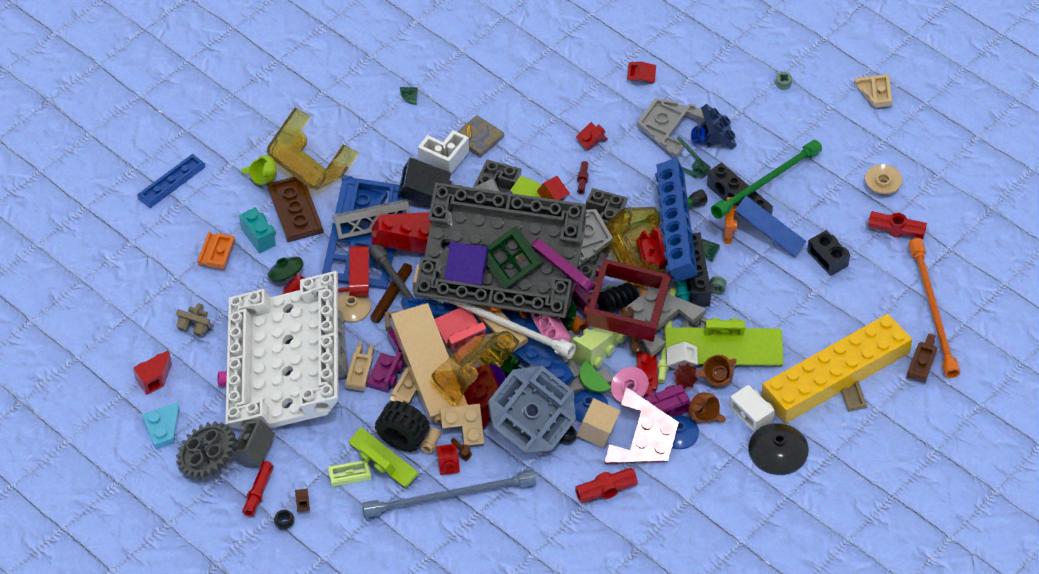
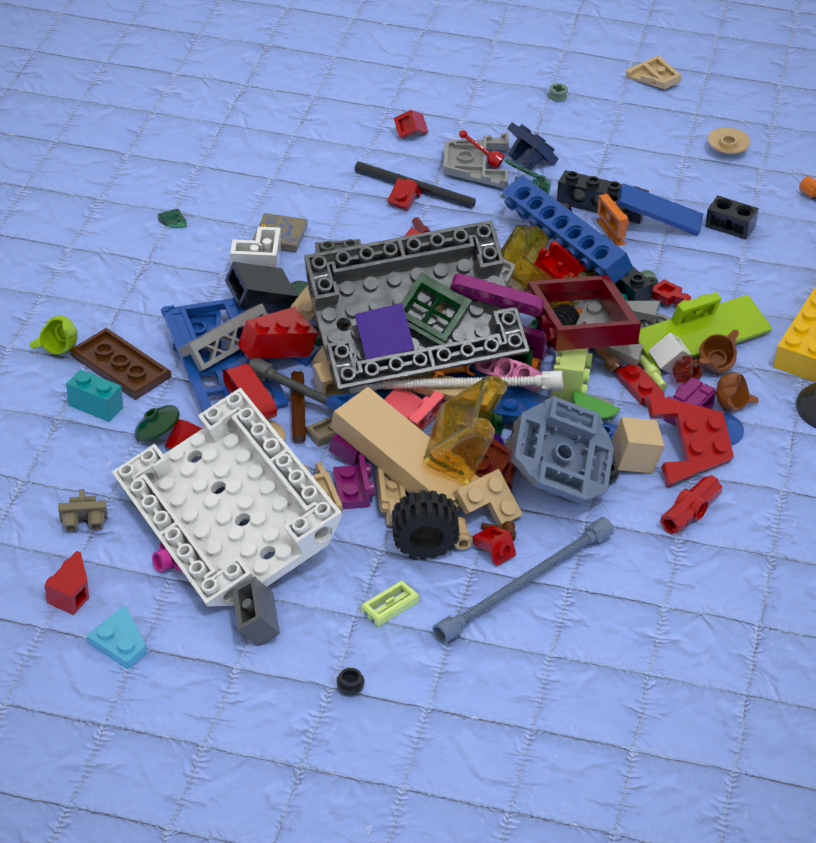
camera: 30 degrees left, 10 degrees down
dark grey gear [176,421,238,482] -> none
orange plate [197,232,235,270] -> none
red pin [242,461,274,517] -> none
clear yellow windscreen [267,107,359,190] -> none
reddish brown piece [295,489,310,512] -> none
lime bracket [349,428,418,488] -> none
bright pink dish [611,367,649,403] -> none
clear blue tile [691,126,705,145] -> none
green hose [711,140,822,219] -> none
white brick [729,385,775,432] -> none
red piece [868,211,927,239] -> none
none -> black piece [355,161,476,209]
none -> red hinge [459,130,506,170]
none -> red plate [652,279,691,307]

